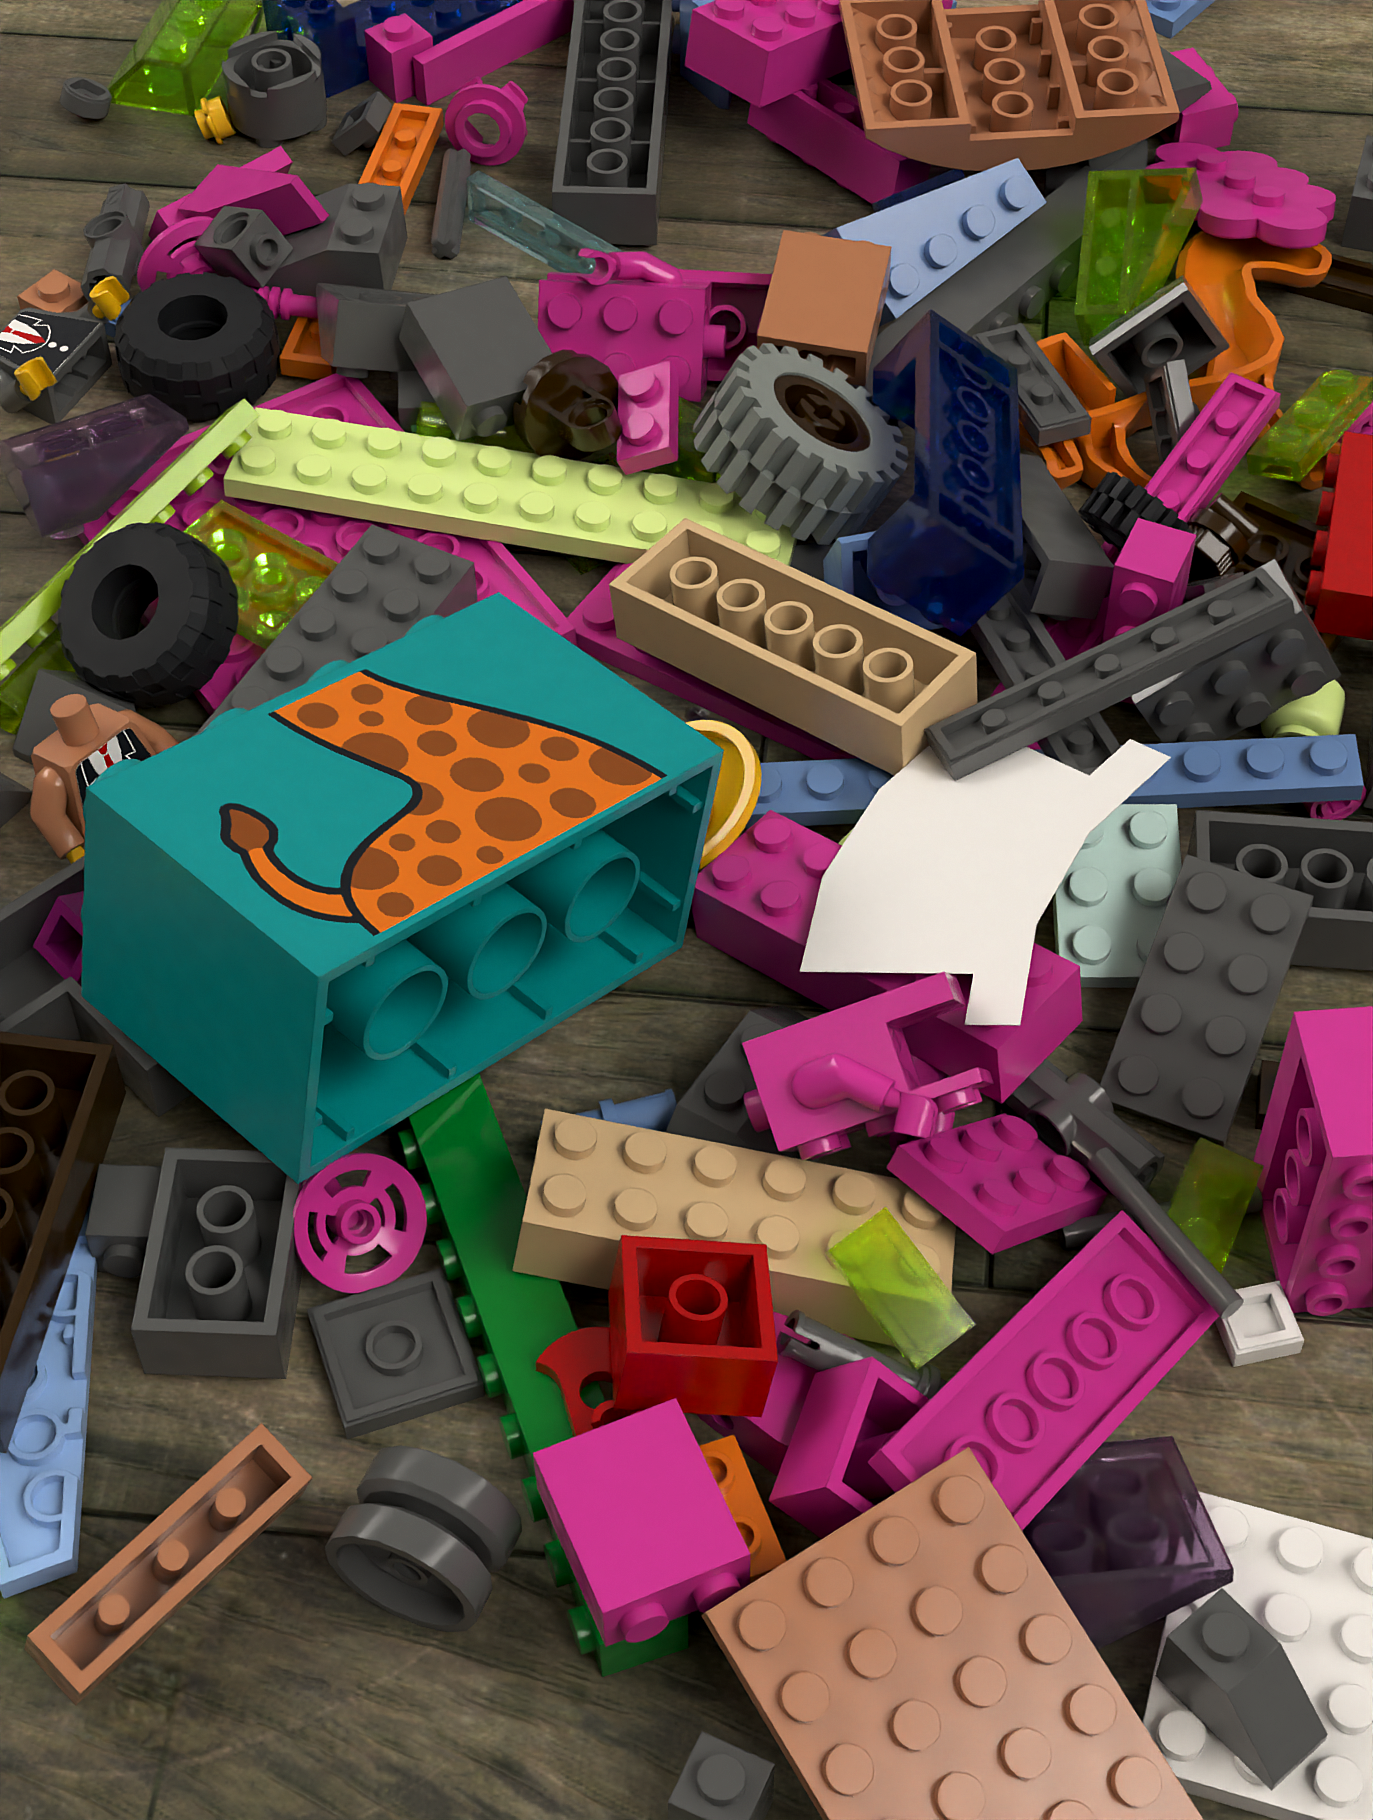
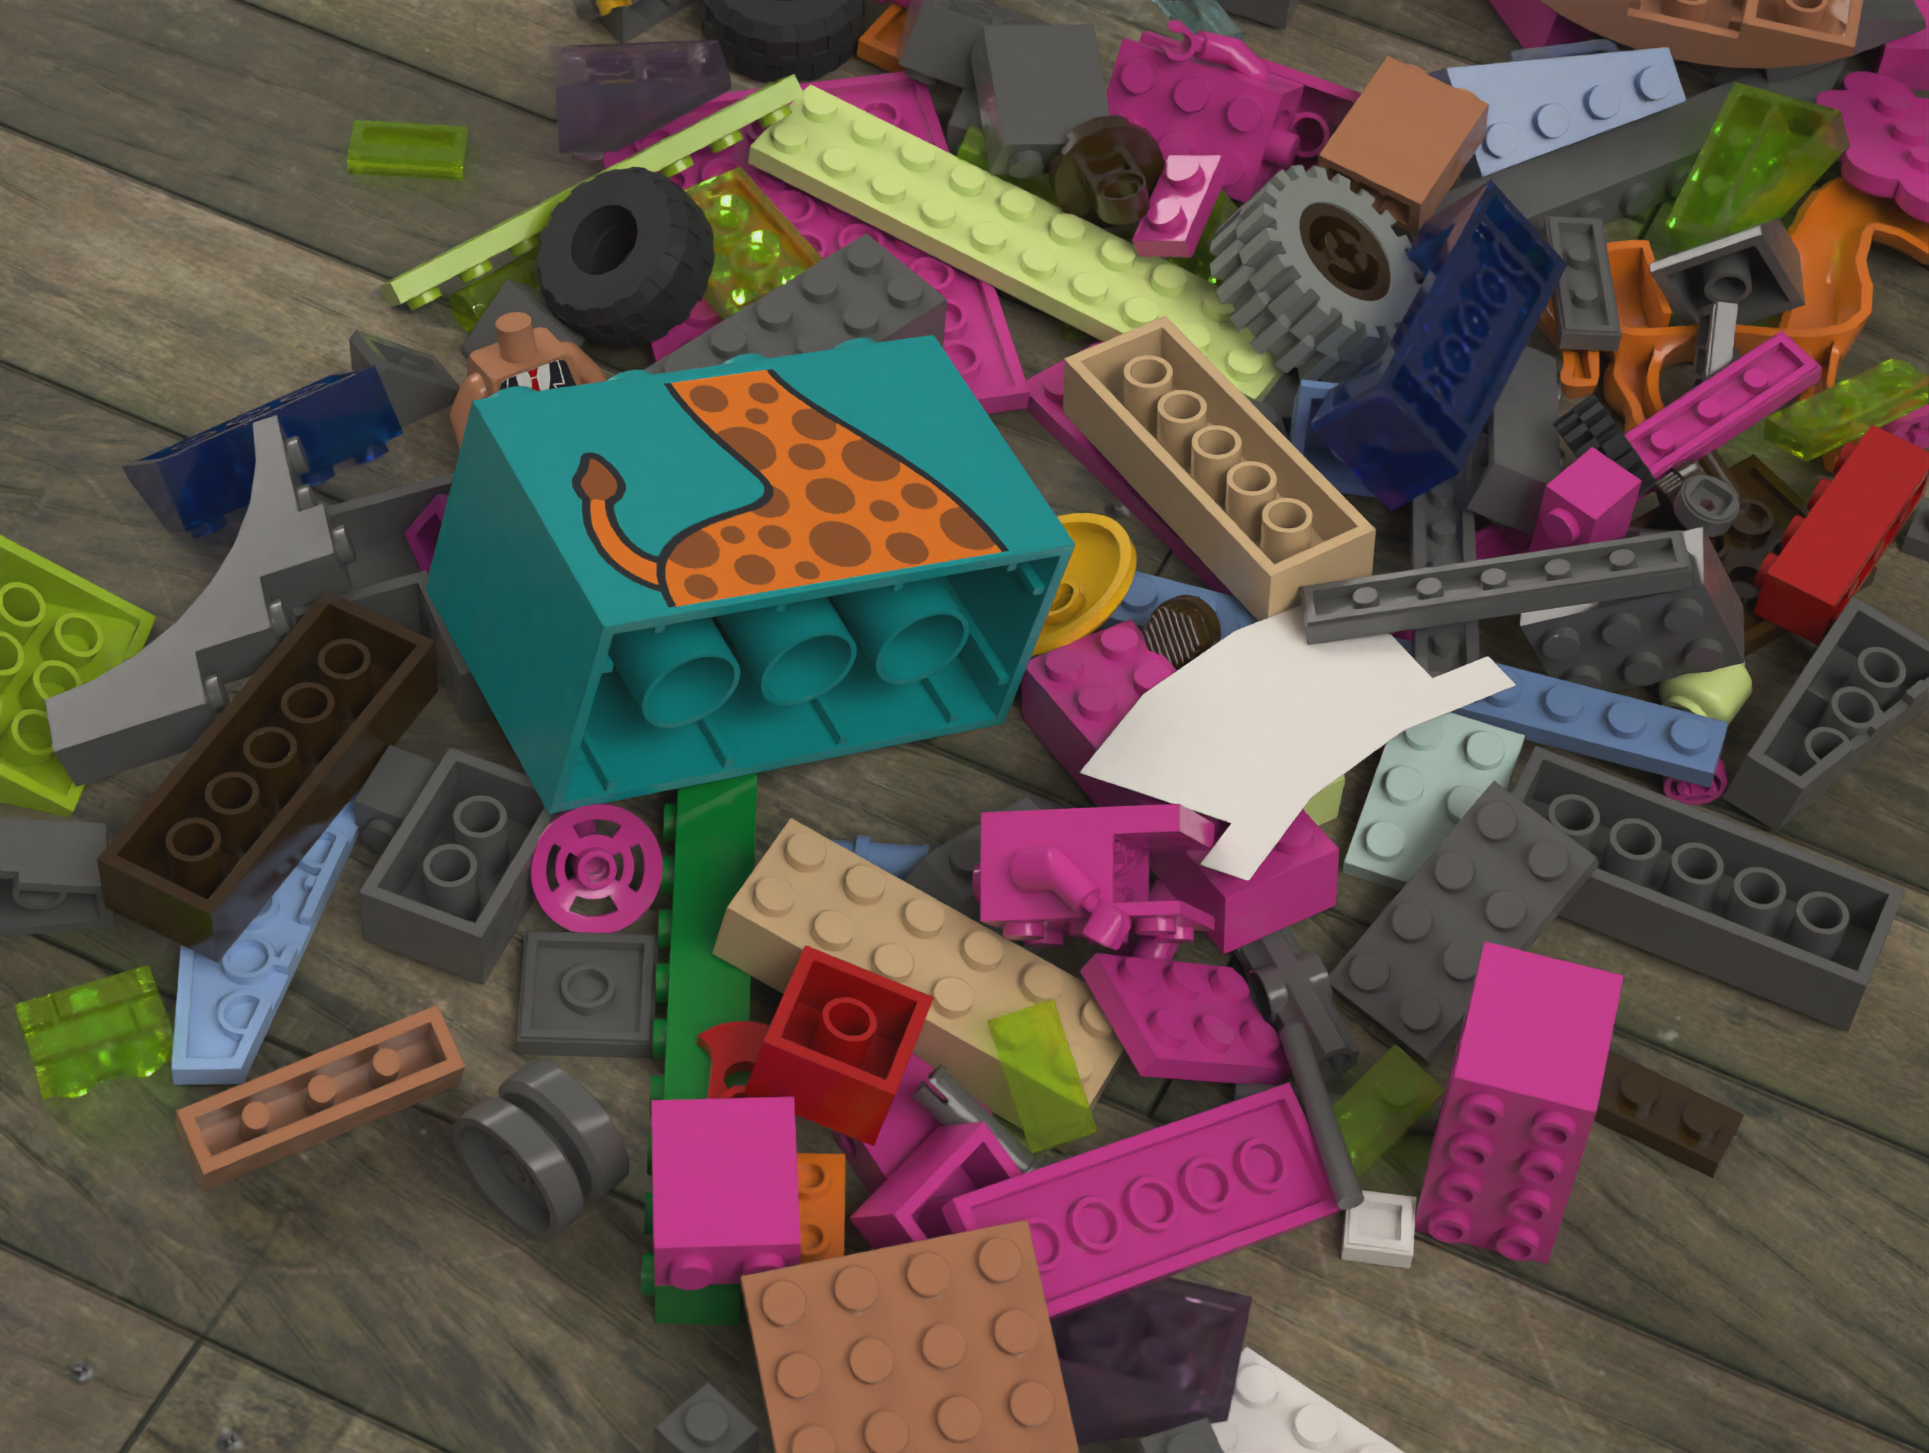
camera: 15 degrees right, 0 degrees up
none -> dark brown piece [1142,595,1221,669]
none -> dark grey tile [1673,475,1740,537]

